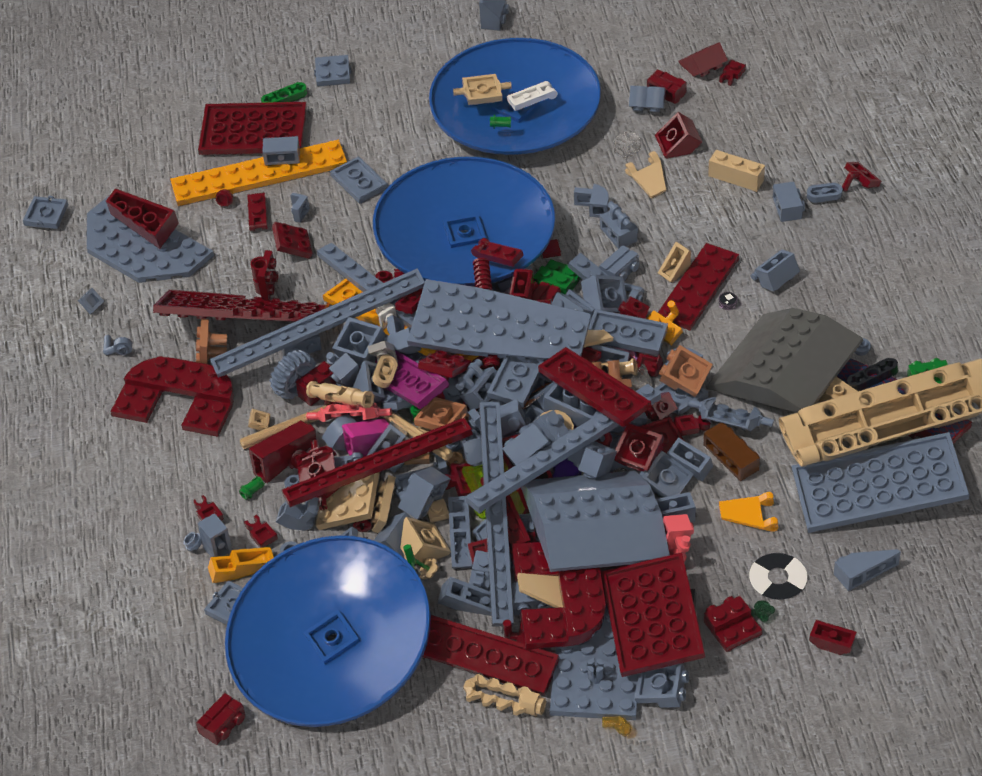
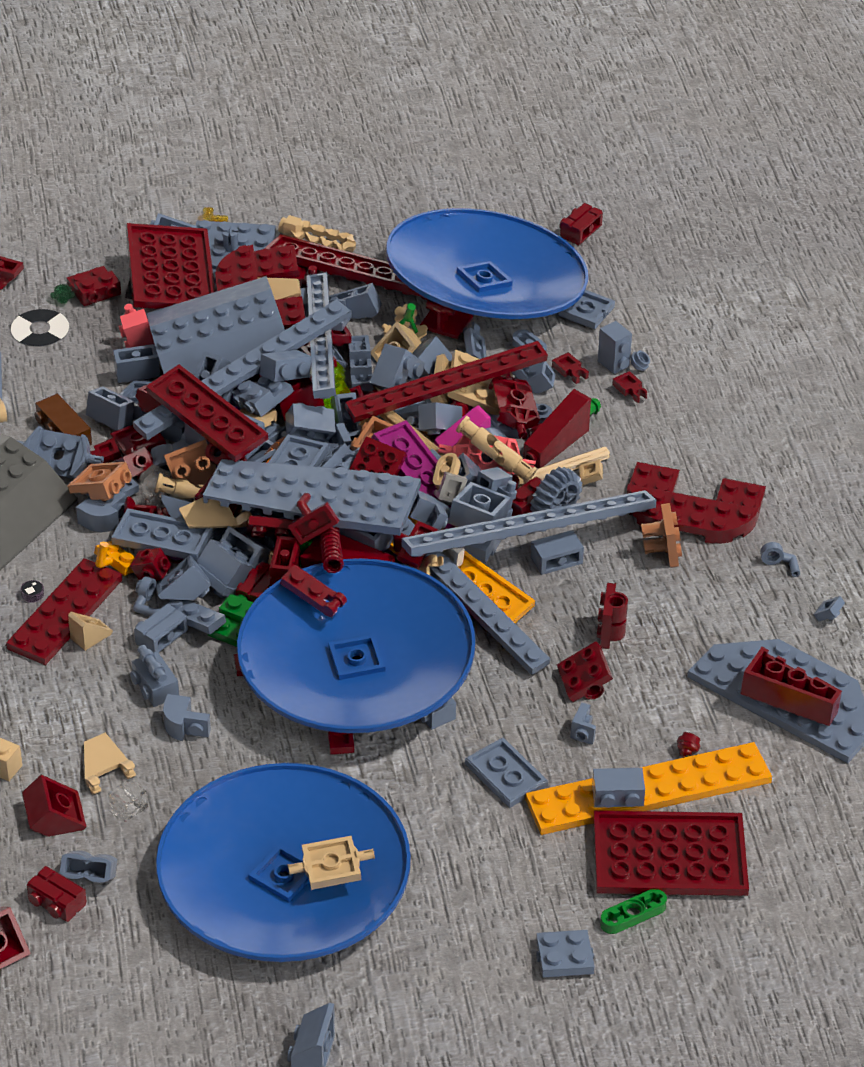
camera: 175 degrees right, 5 degrees down
dark red wing [153,290,331,321] -> none
light orange slope [208,547,274,583] -> none
dark red plate [247,193,268,231] -> none
green pin [490,115,511,129] -> none
white plate [507,81,558,111] -> none
light orange flag [719,492,778,532] -> none
none -> dark red plate [288,493,340,545]

